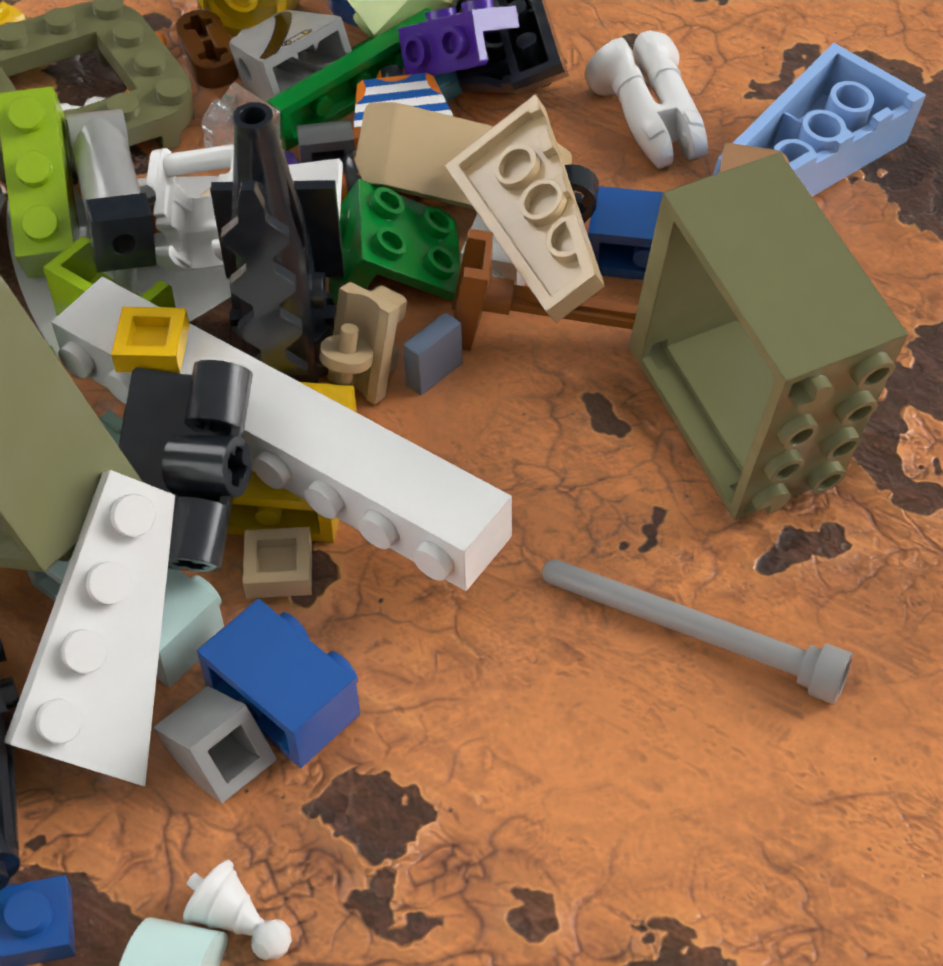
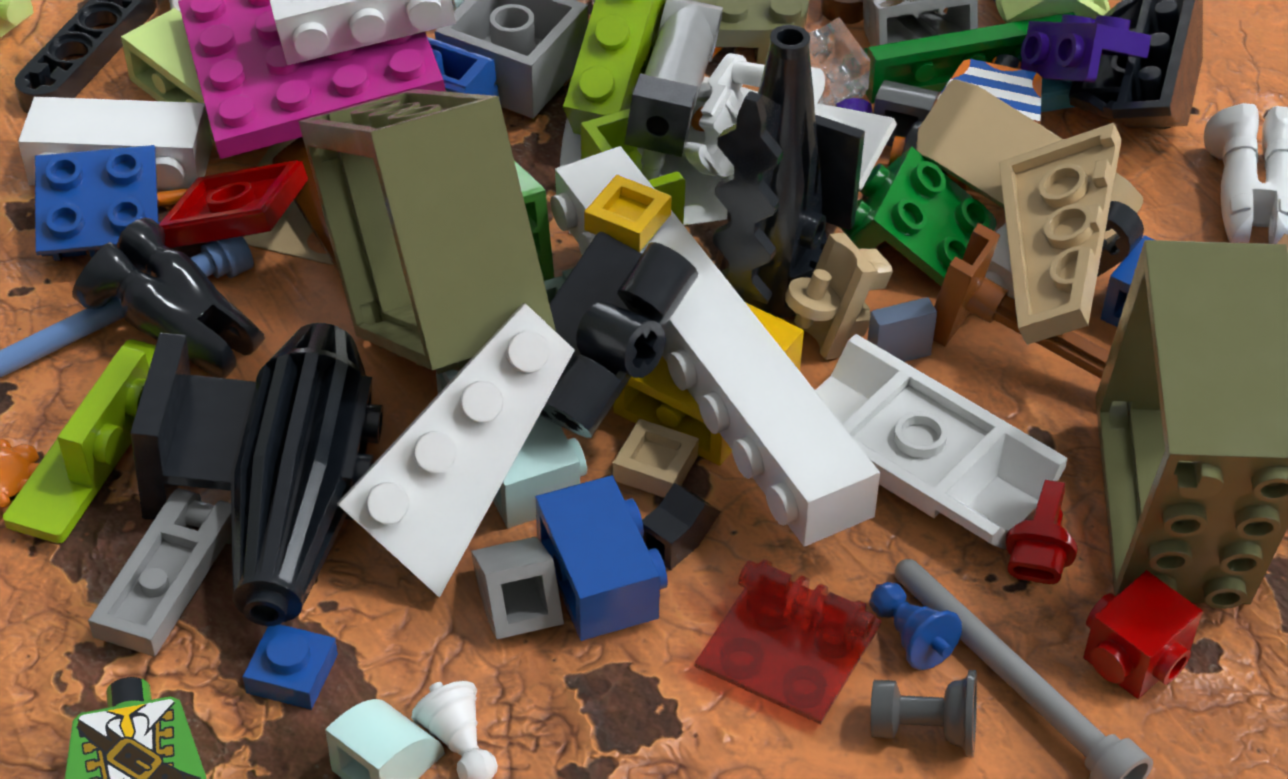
camera: 25 degrees right, 5 degrees down
none -> black piece [642,483,721,570]
none -> clear red hinge [694,559,882,725]
none -> white piece [815,334,1068,550]
none -> blue piece [869,582,962,670]
none -> dark grey piece [871,670,977,758]
none -> red piece [1005,480,1078,584]
none -> red brick [1083,570,1203,699]

